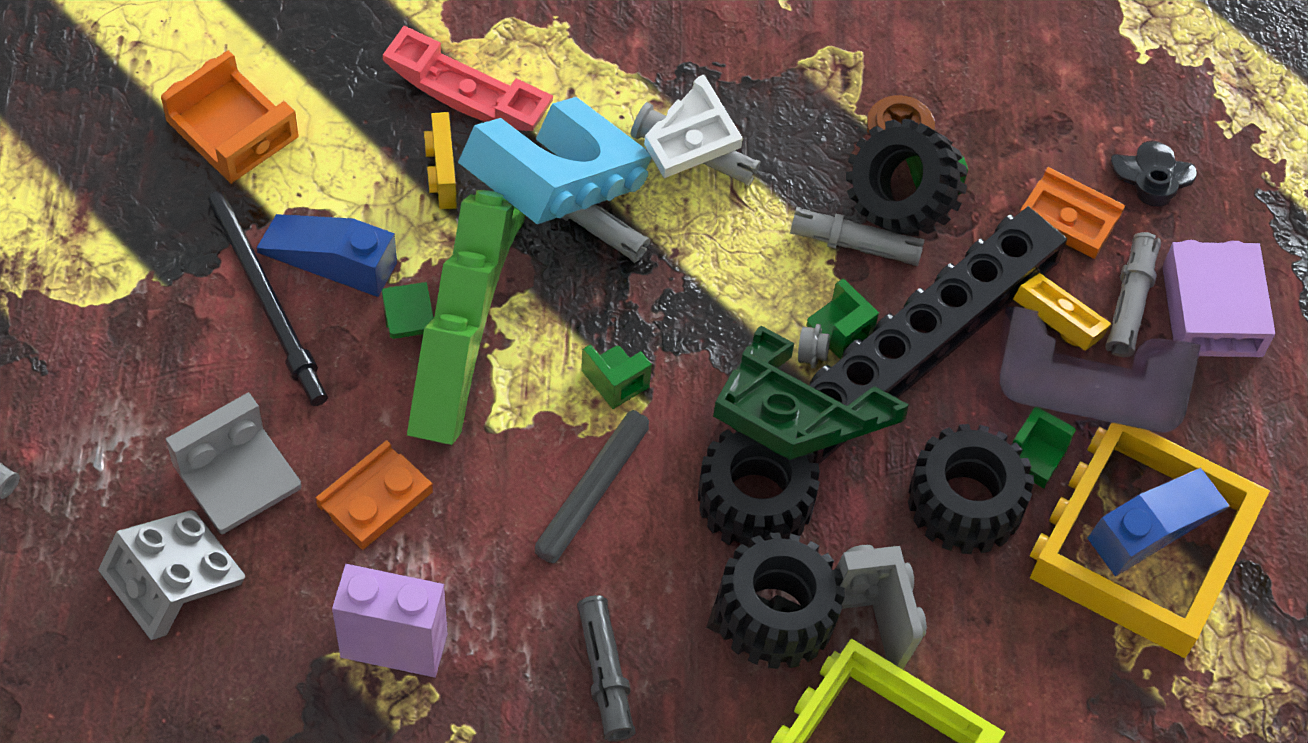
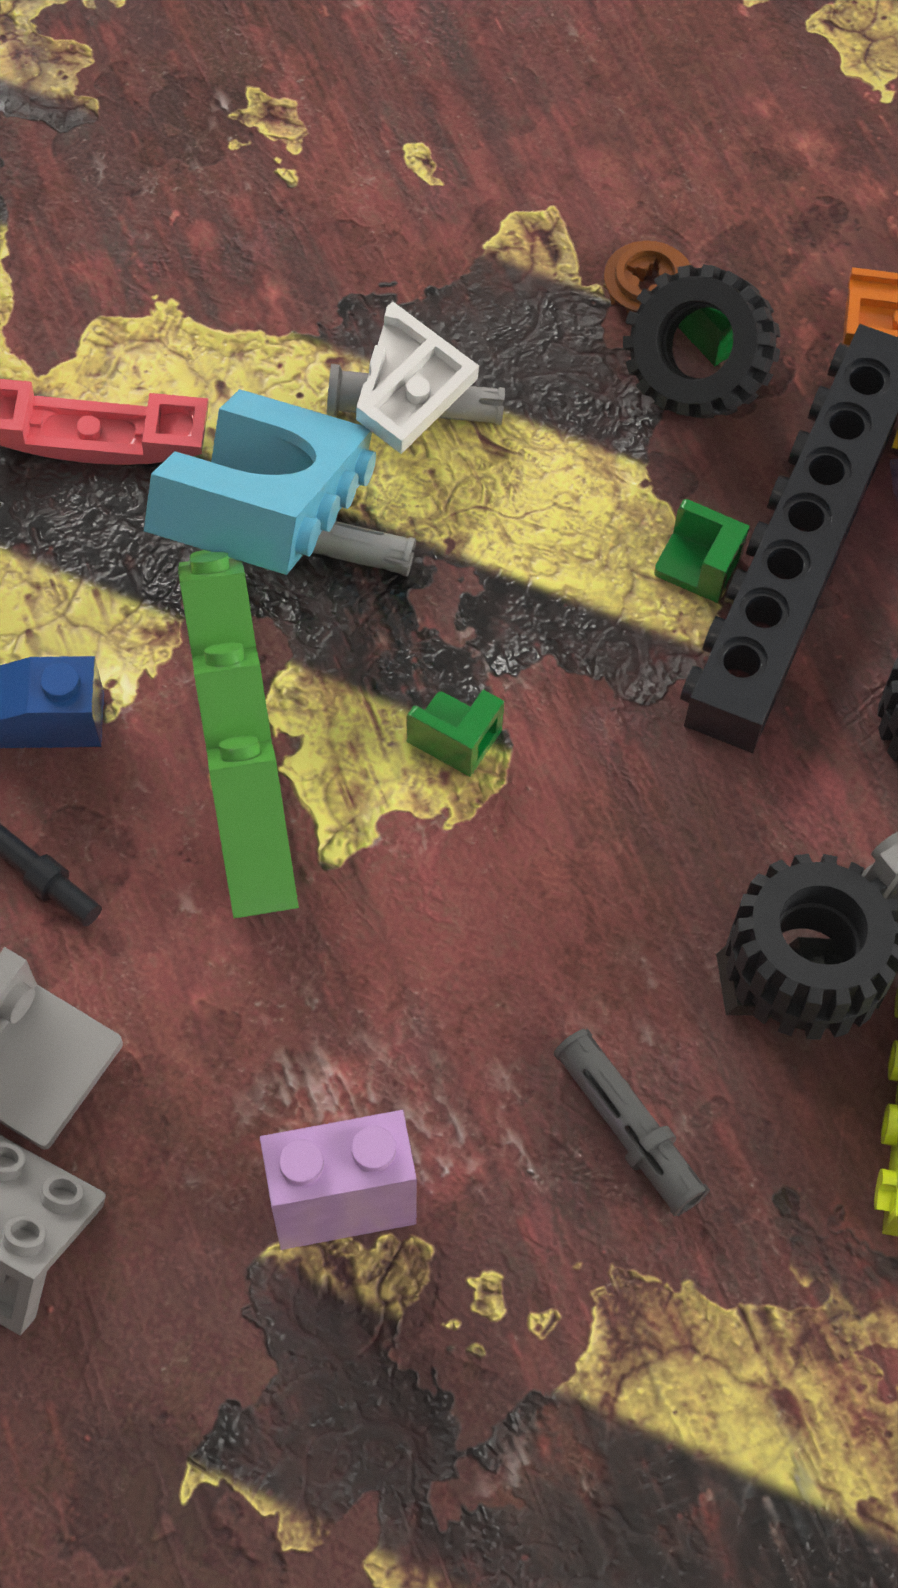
camera: 20 degrees left, 5 degrees up
orange plate [316,440,433,550] -> none
green panel [382,282,434,339] -> none
yellow plate [424,112,457,210] -> none
dark grey axle [535,410,649,564] -> none
black tyre [698,429,820,547] -> none
dark green wing [713,326,909,460] -> none
light grey pin [790,207,925,266] -> none
light grey plate [798,324,830,369] -> none

